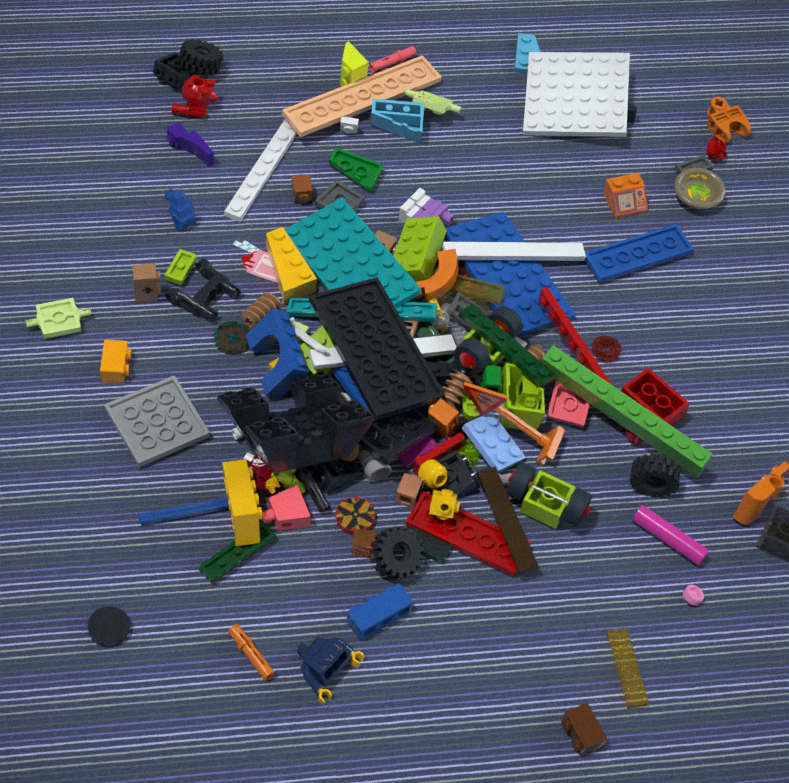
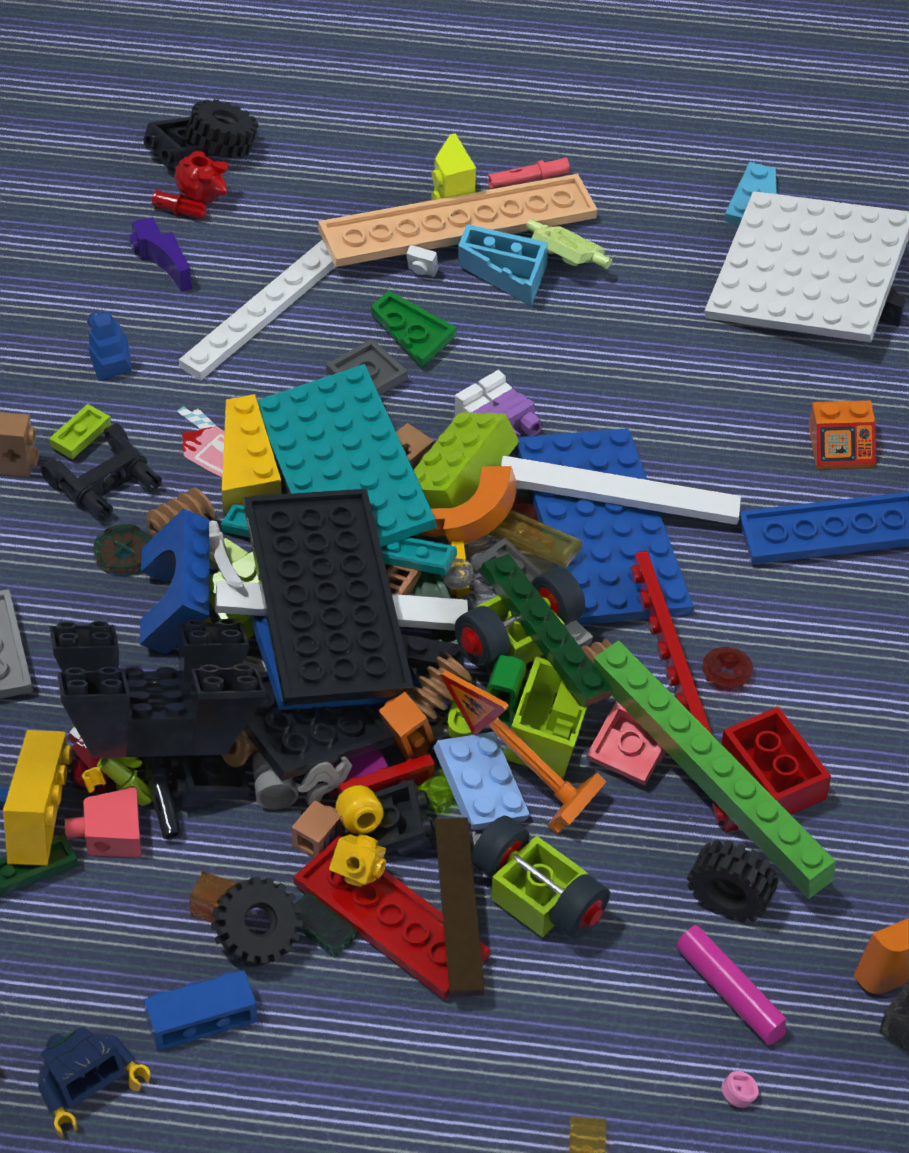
camera: 20 degrees right, 5 degrees down
dark orange brick [291,174,313,204] -> none
tile [335,497,375,535] -> none
none -> light grey piece [295,757,352,806]

